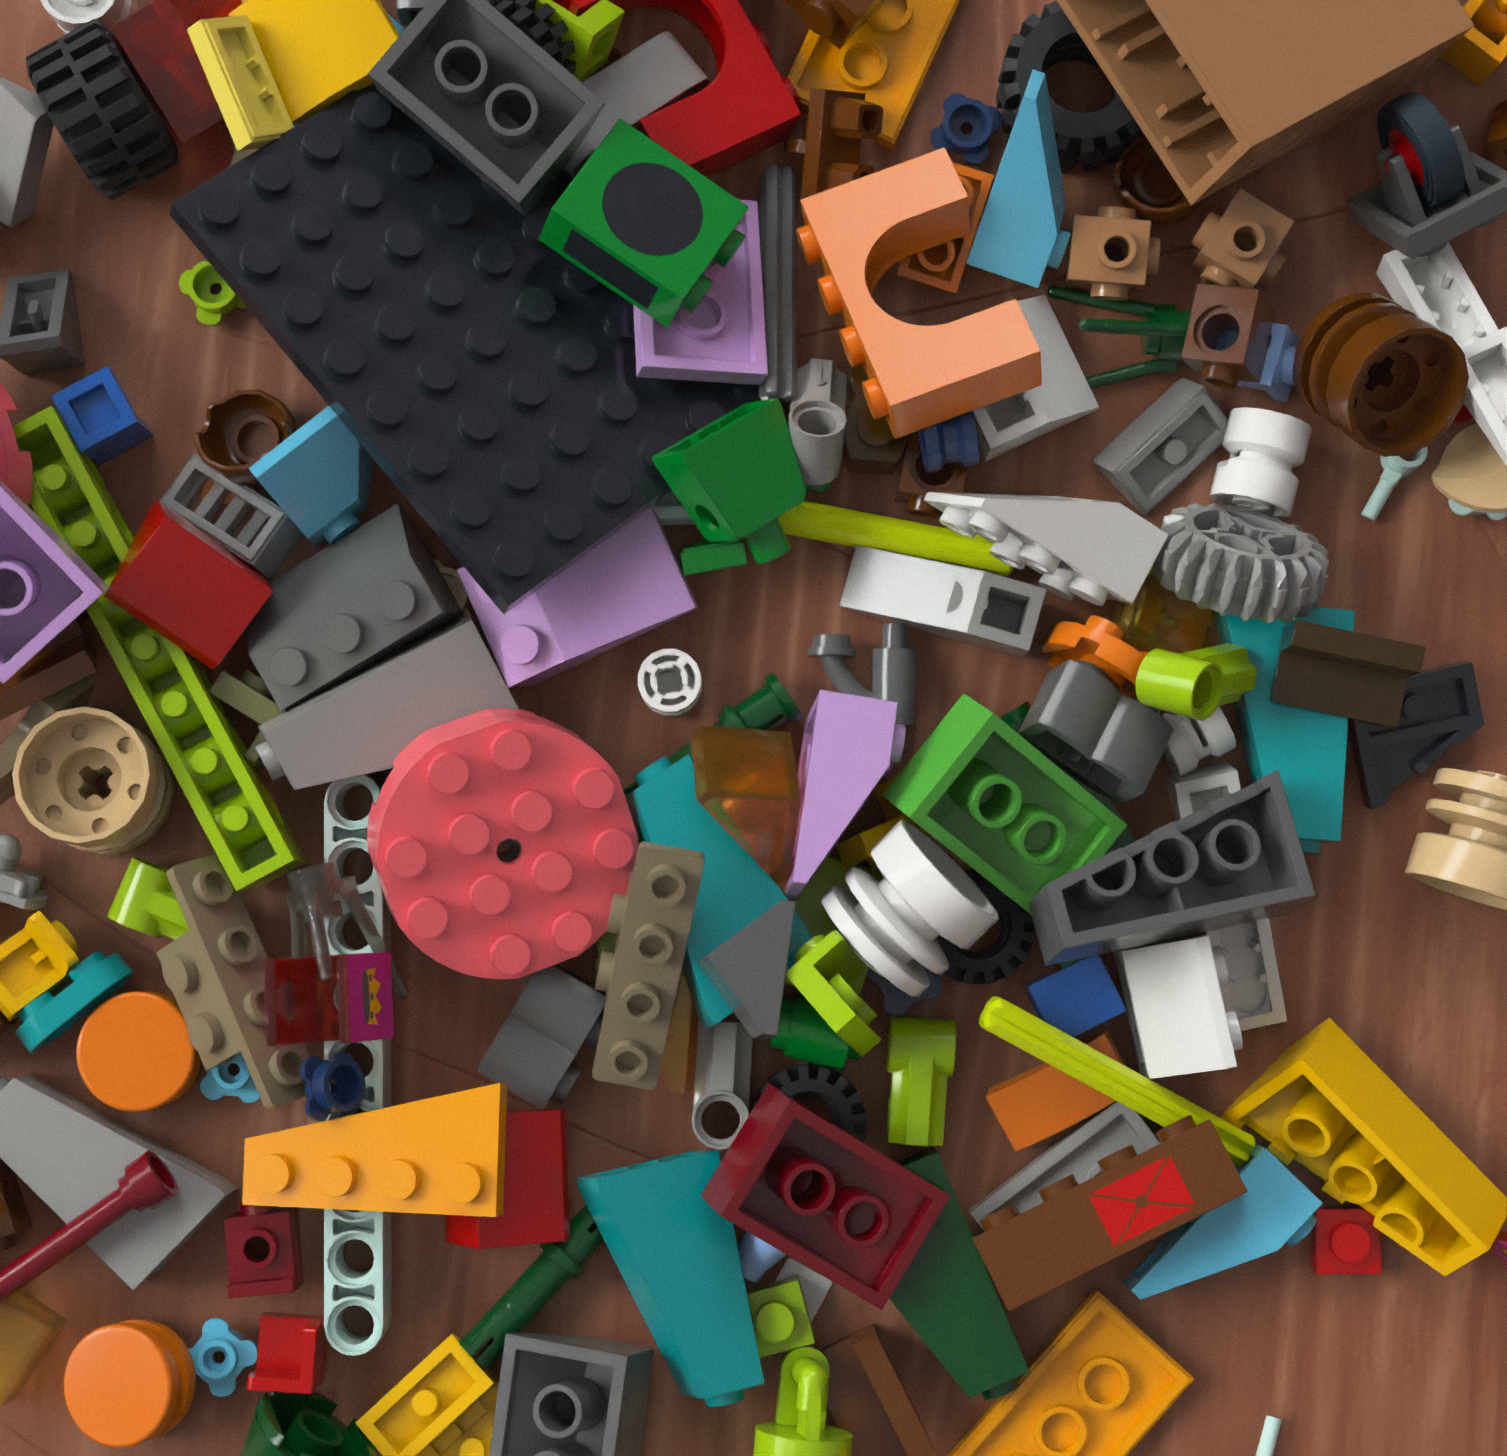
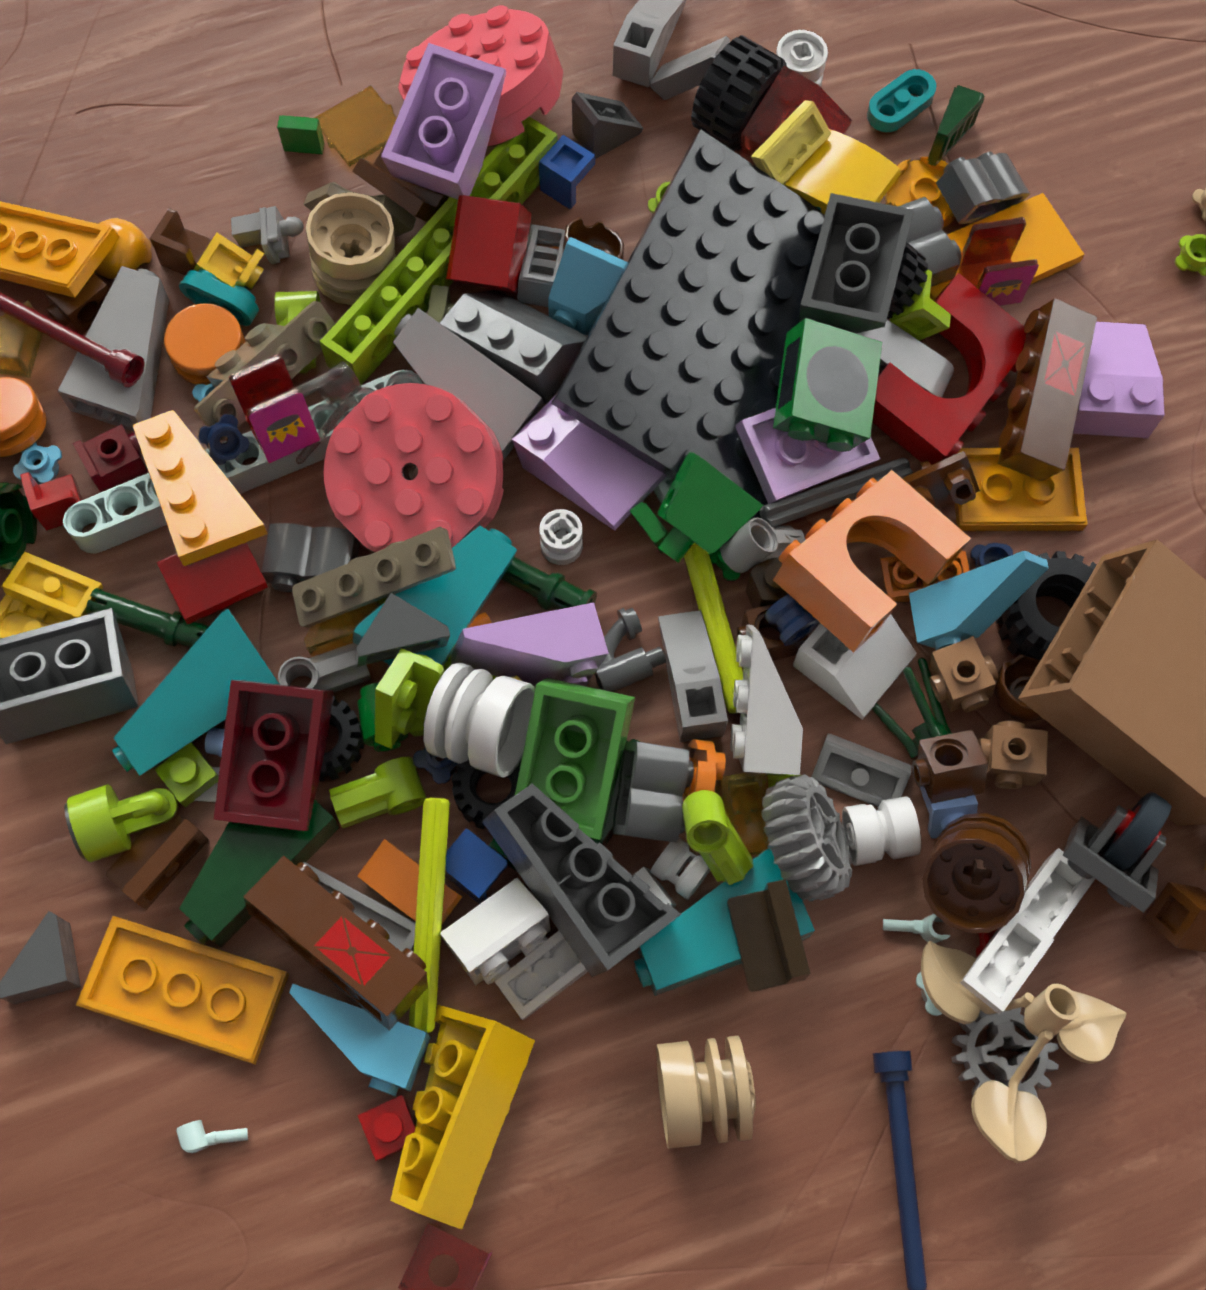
camera: 65 degrees right, 15 degrees down
clear orange slope [690,725,801,885] -> none
black wing [1348,660,1484,809] -> none

